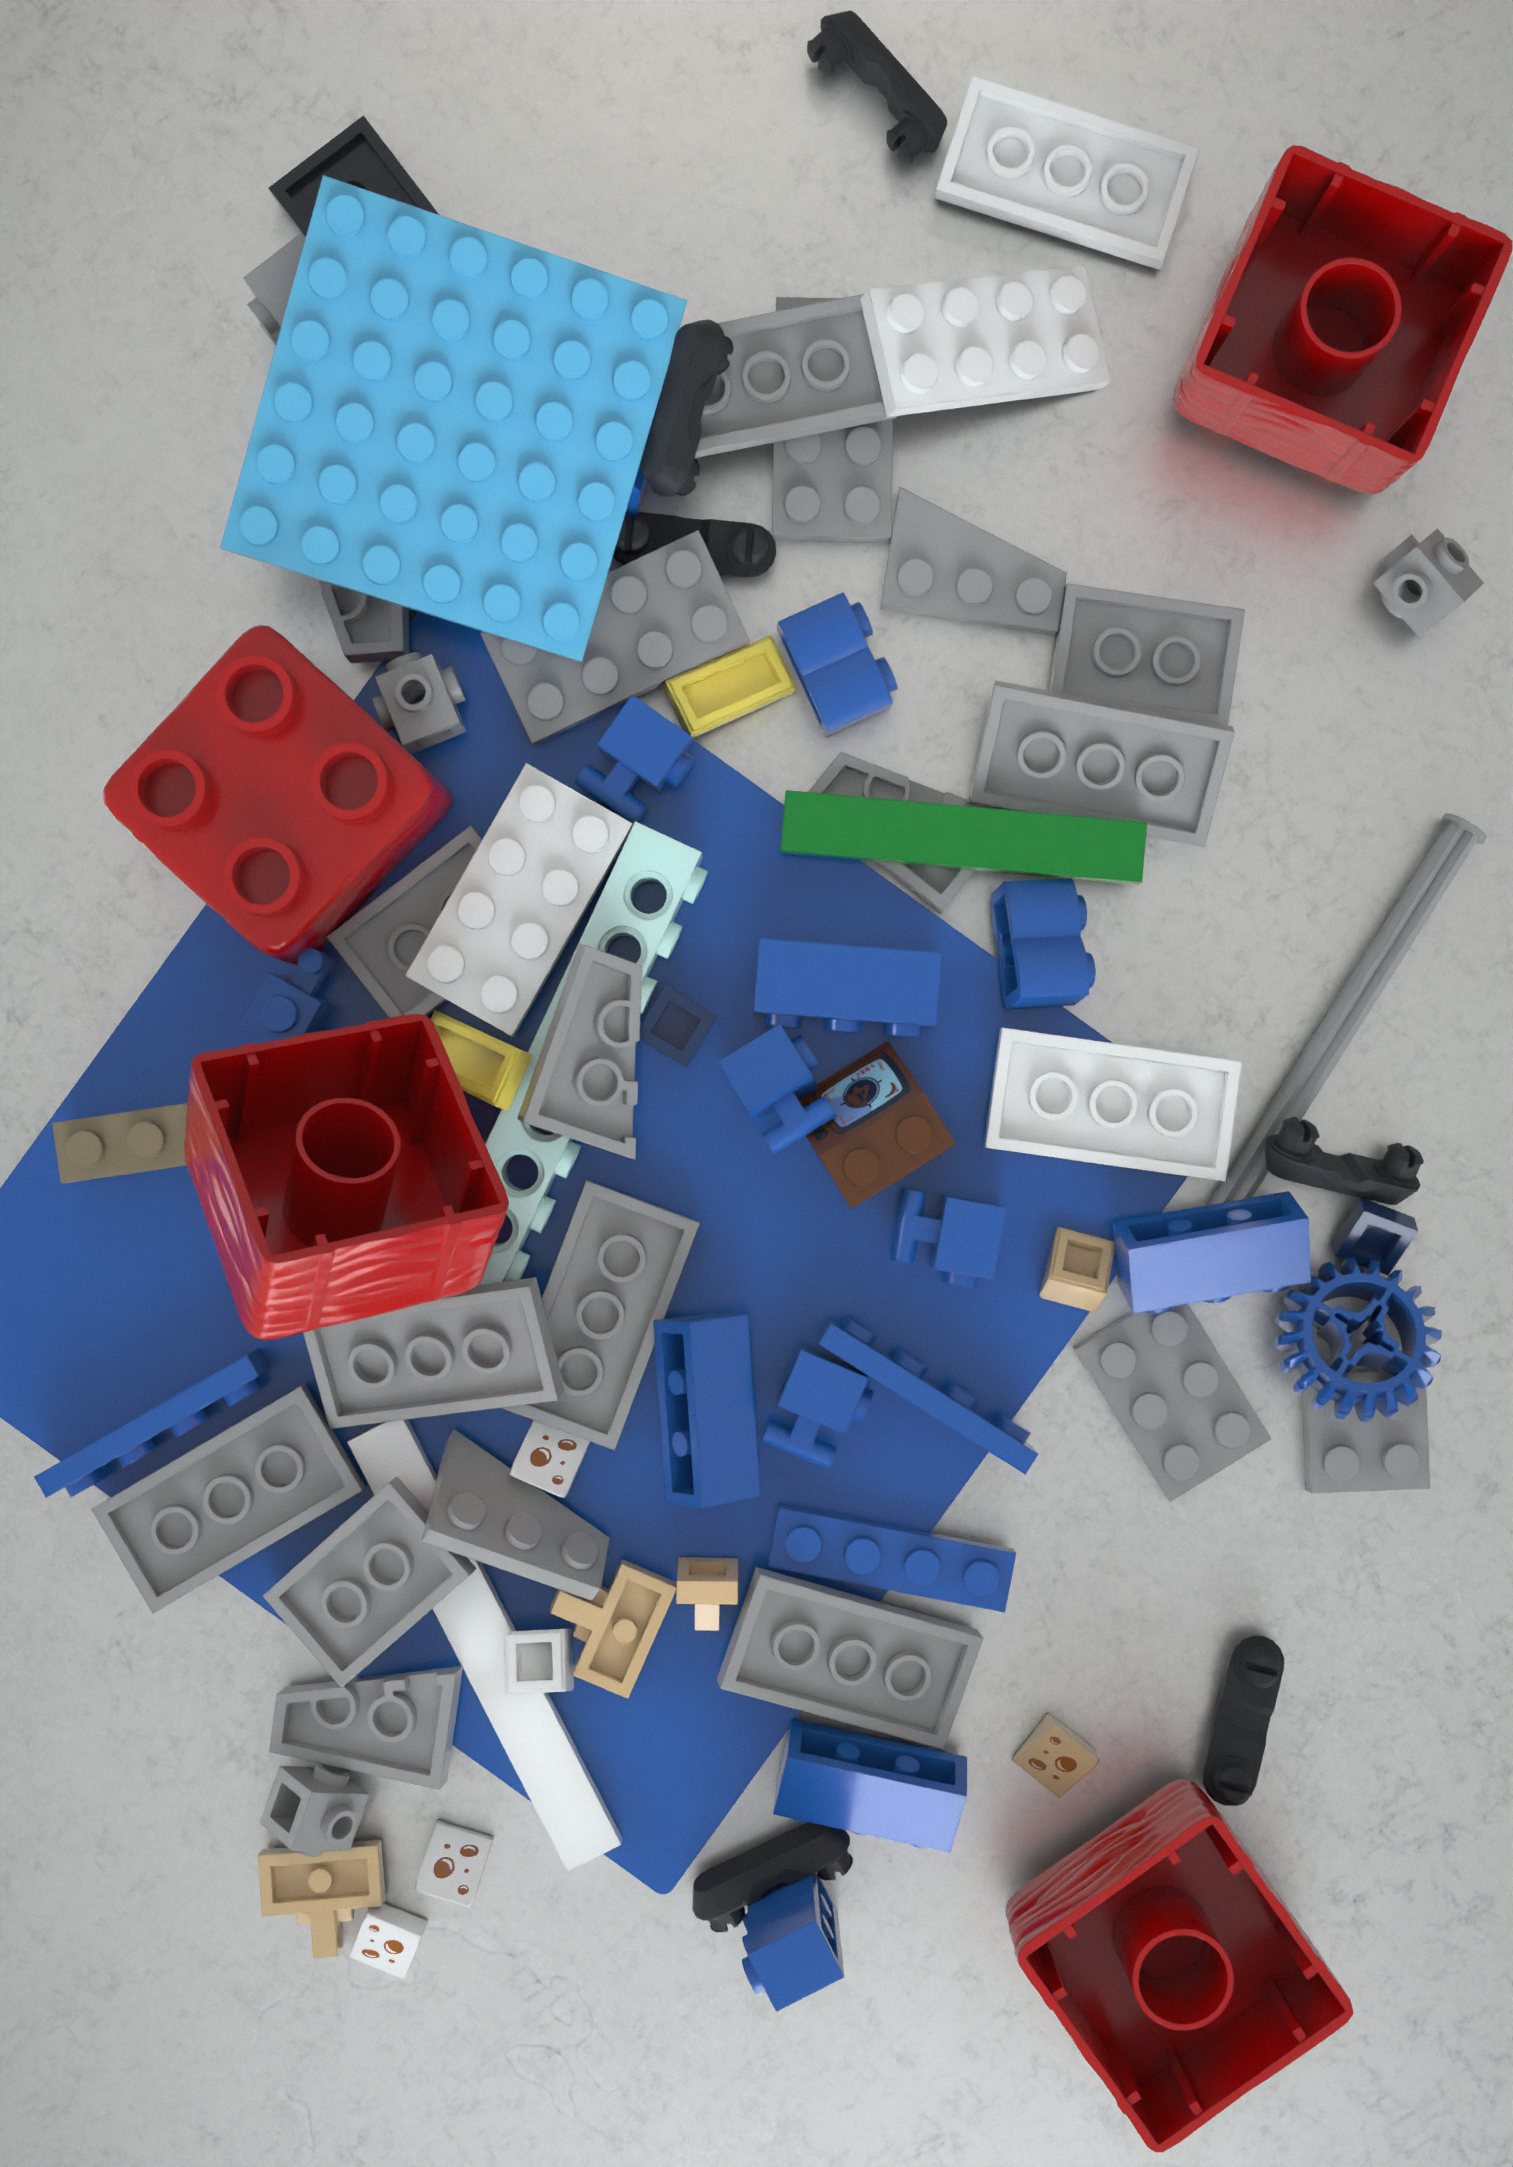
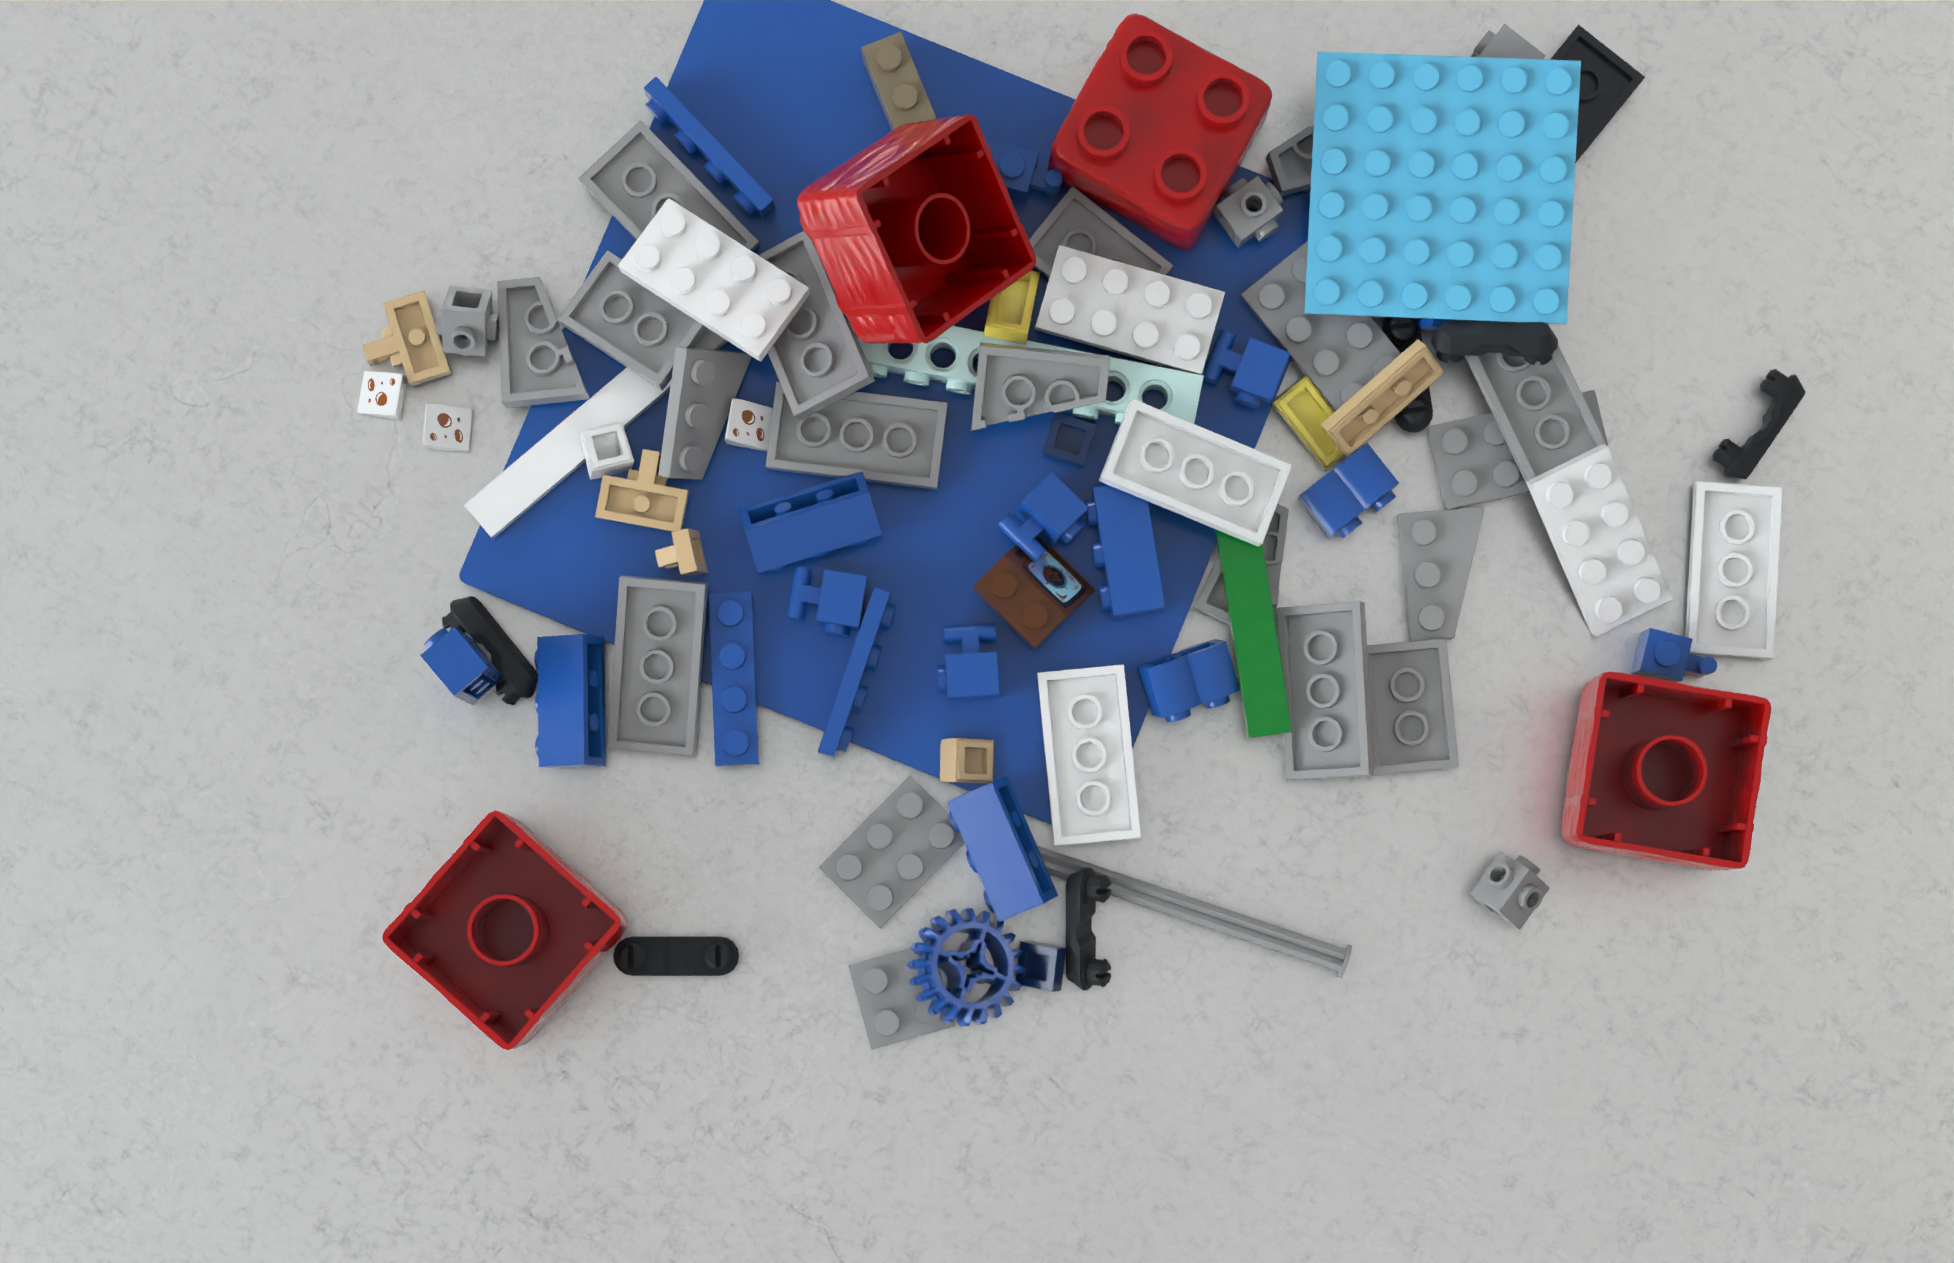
camera: 75 degrees right, 5 degrees down
tan slope [1012,1713,1100,1798] -> none
none -> white plate [618,198,810,362]
none -> white plate [1099,398,1292,547]
none -> tan tile [1320,339,1445,458]
none -> blue brick [1631,628,1717,683]

